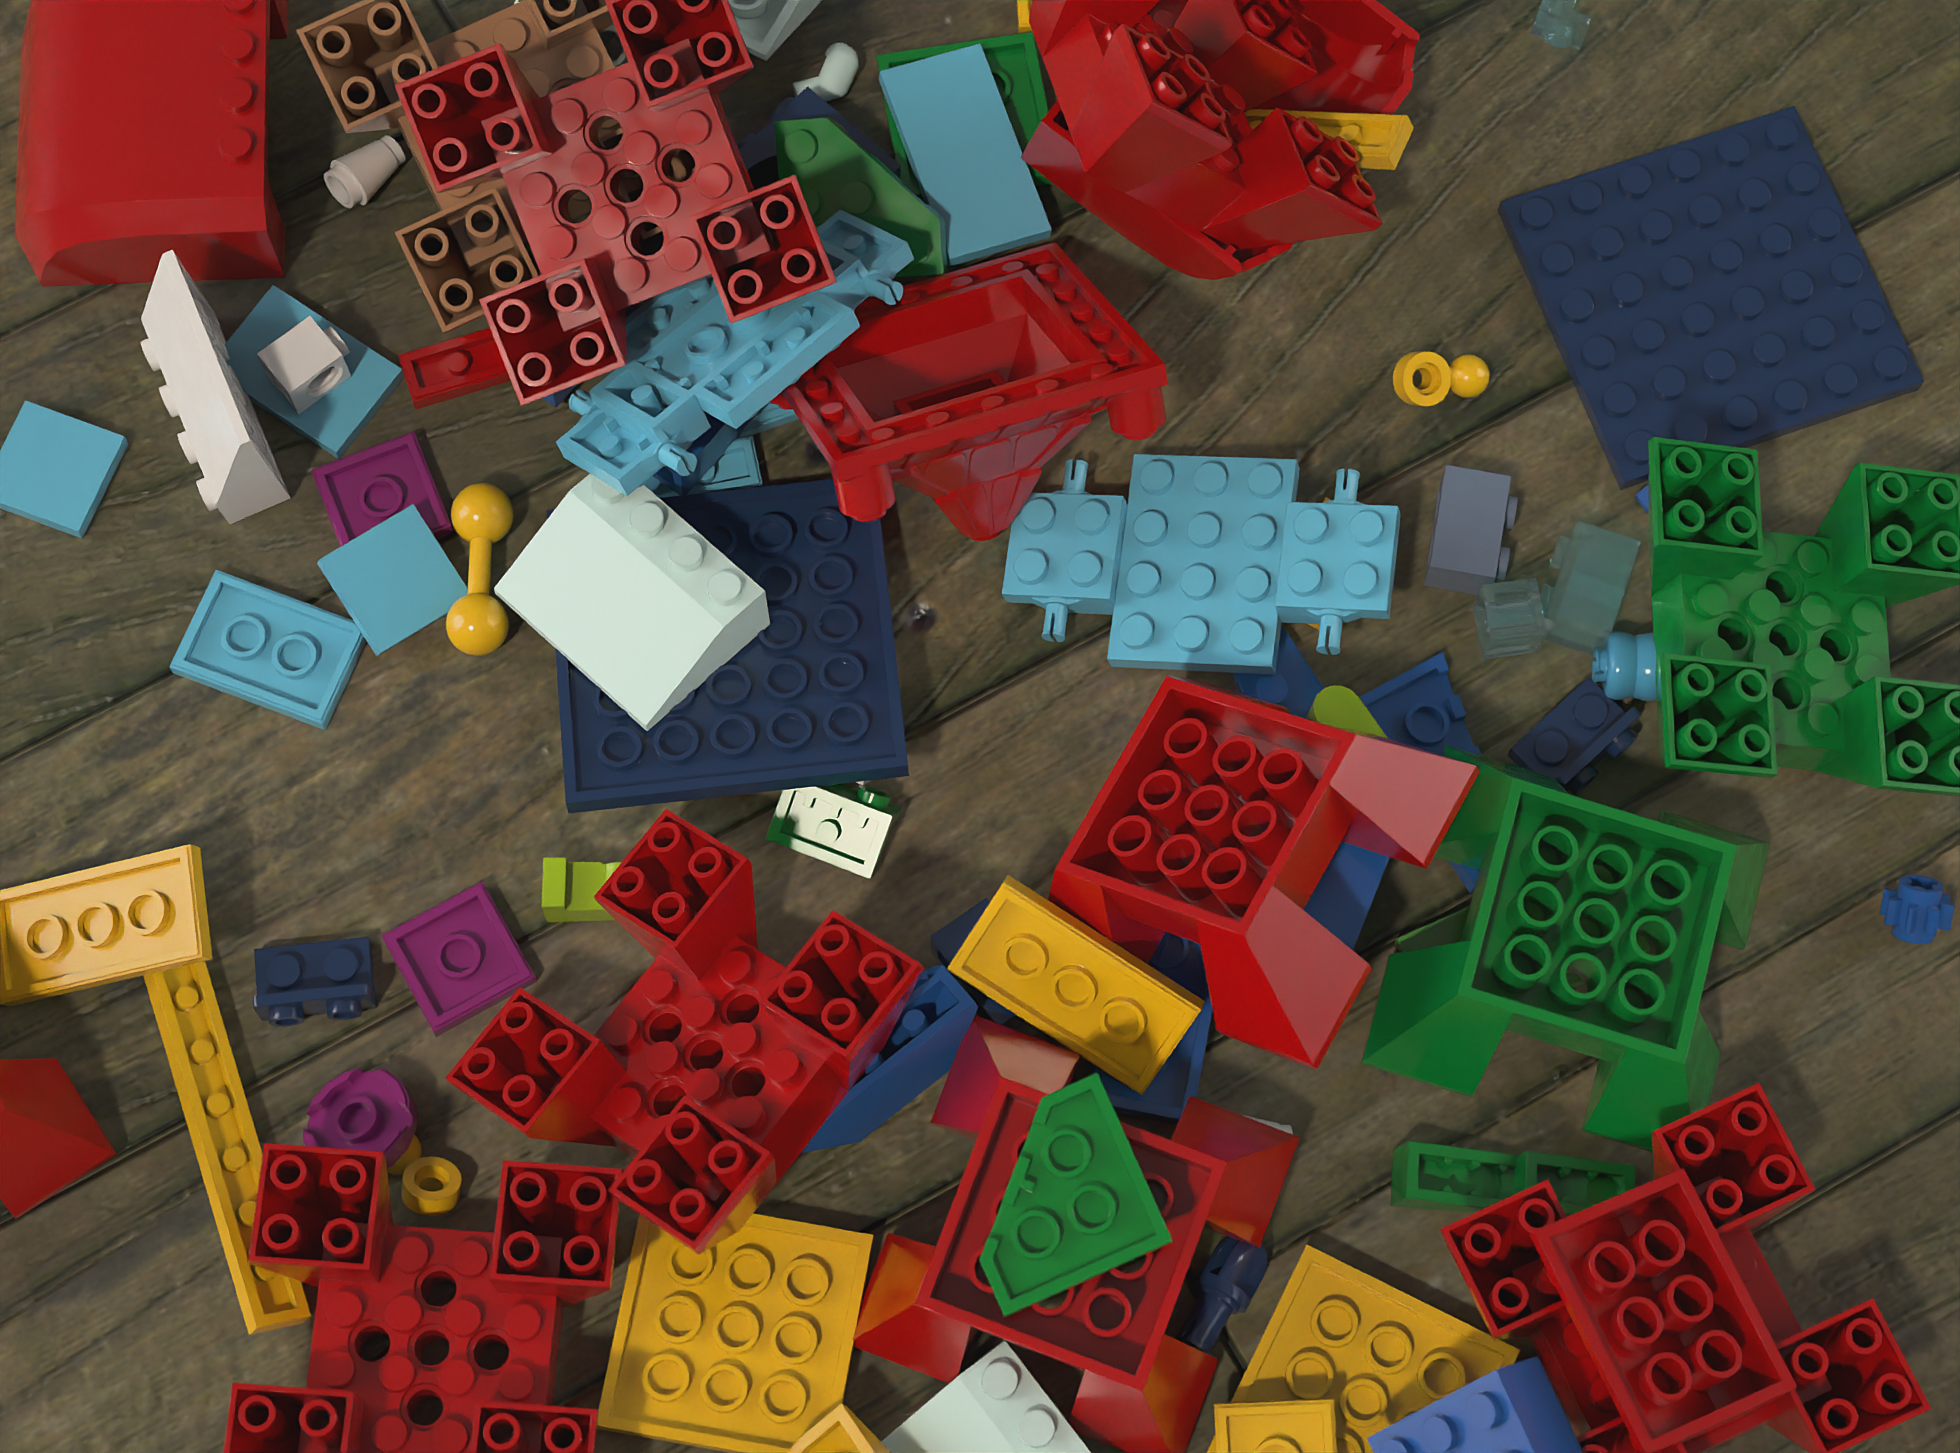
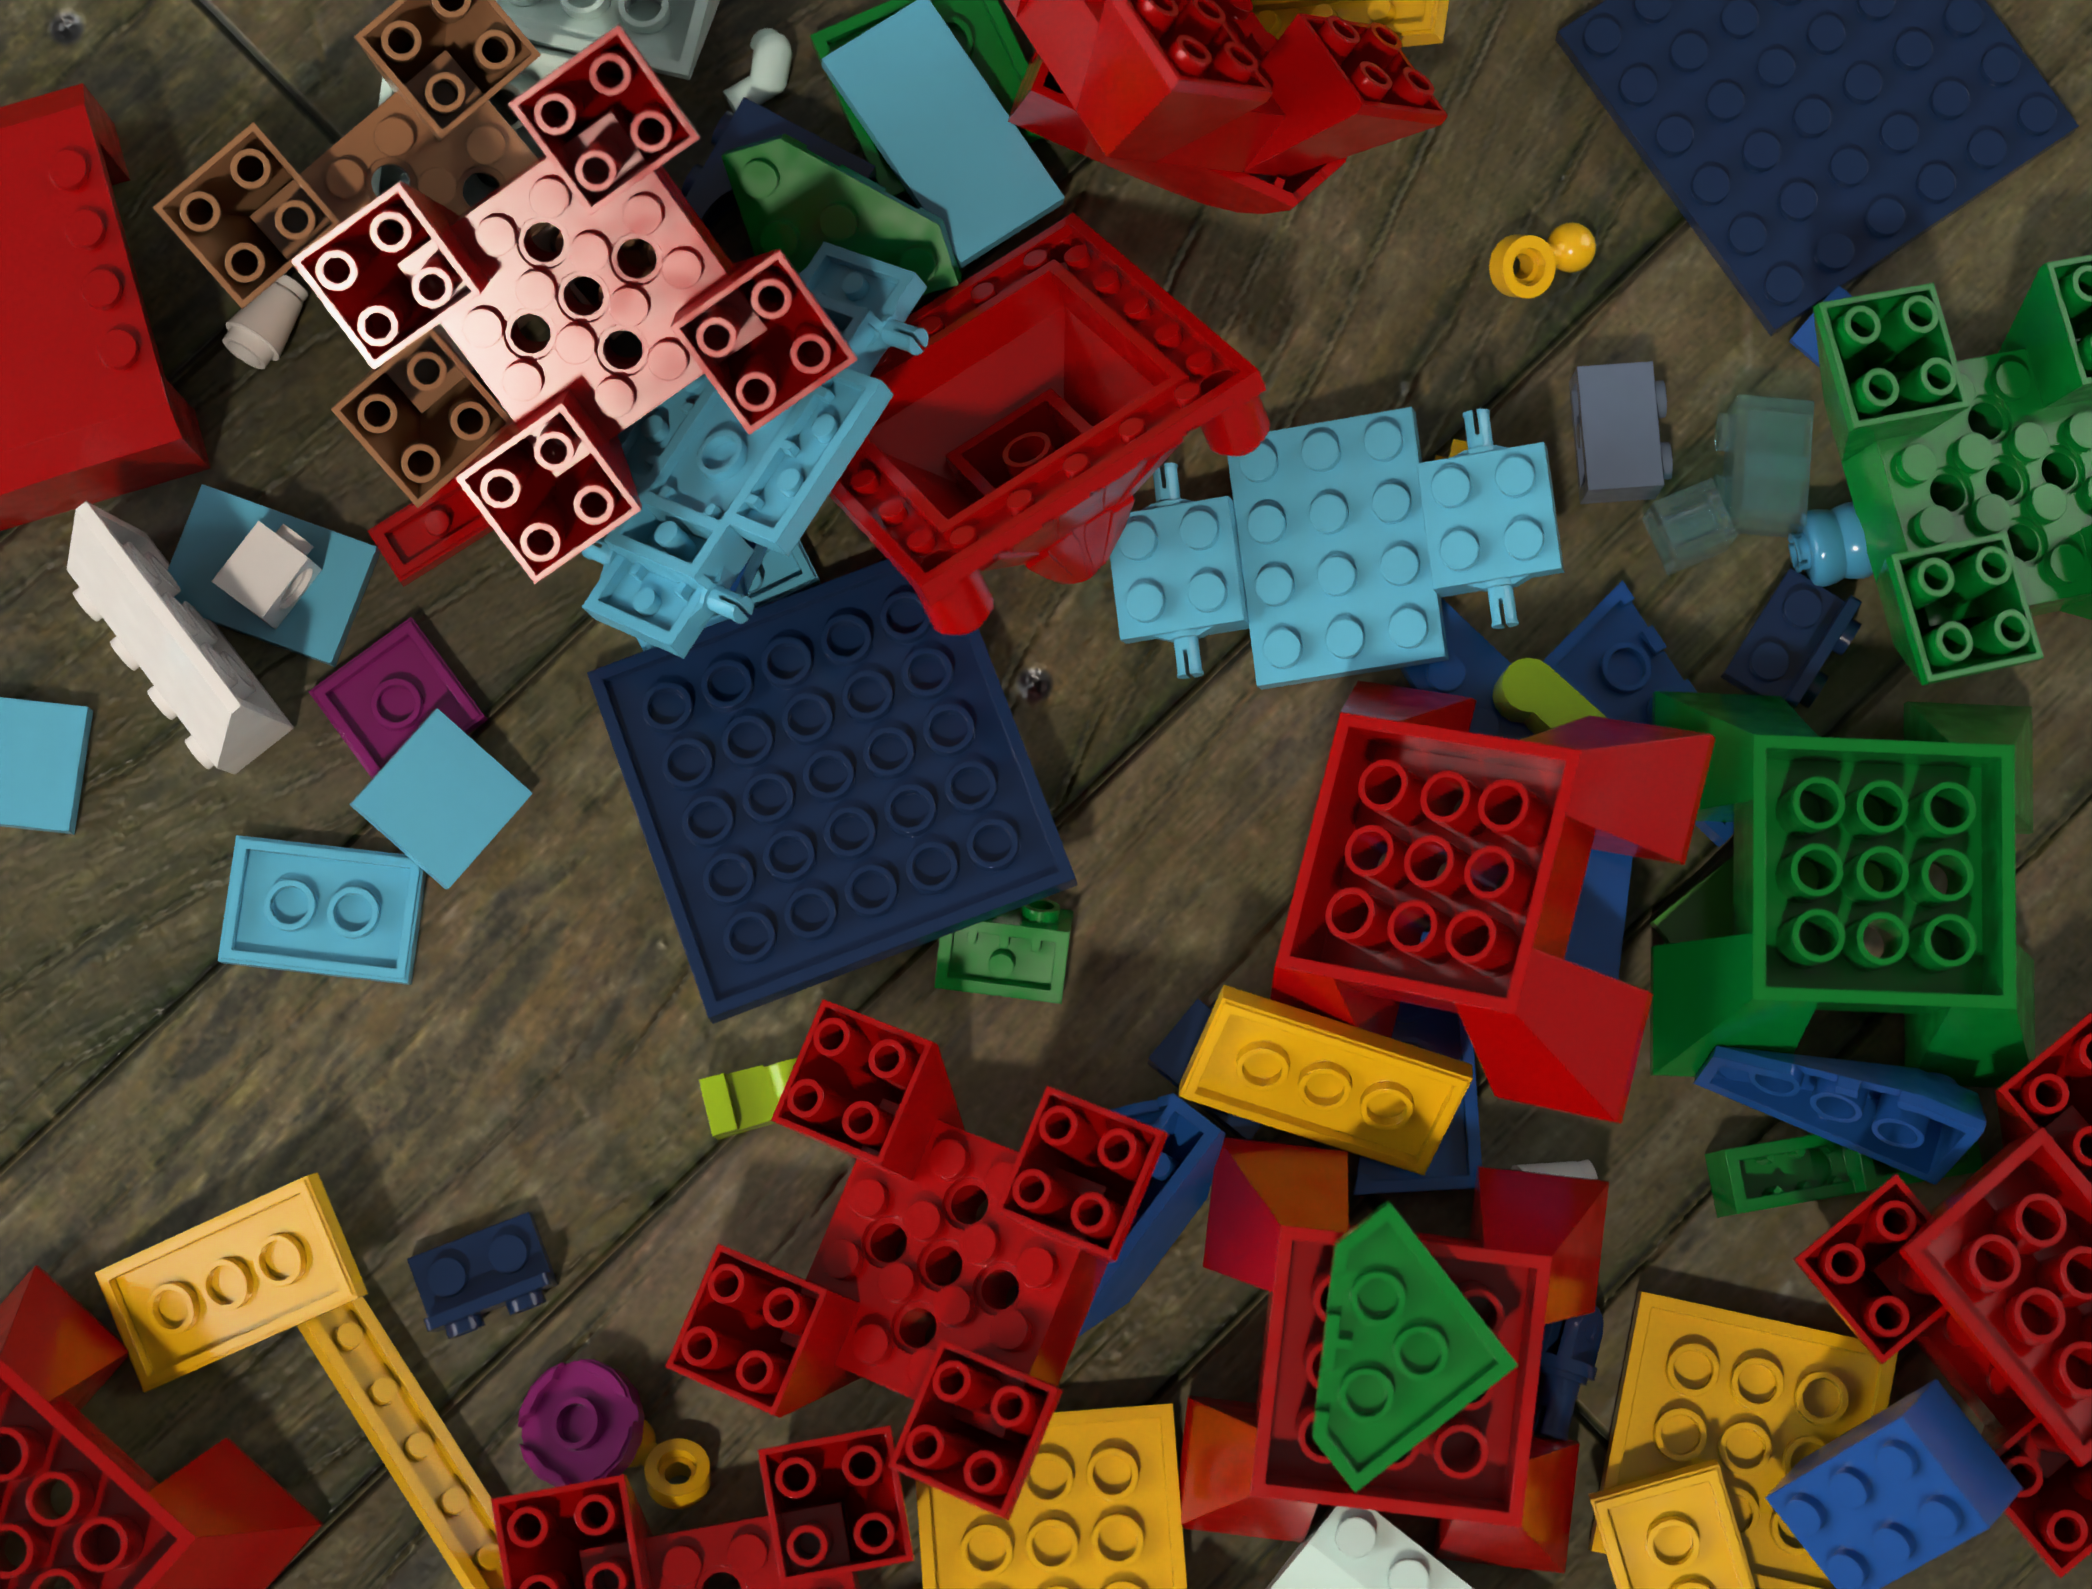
camera: 10 degrees left, 10 degrees up
magenta tile [381,882,537,1037] -> none
yellow piece [446,483,514,656] -> none
light aqua slope [494,474,770,731] -> none
none -> blue wedge [1693,1045,1987,1185]

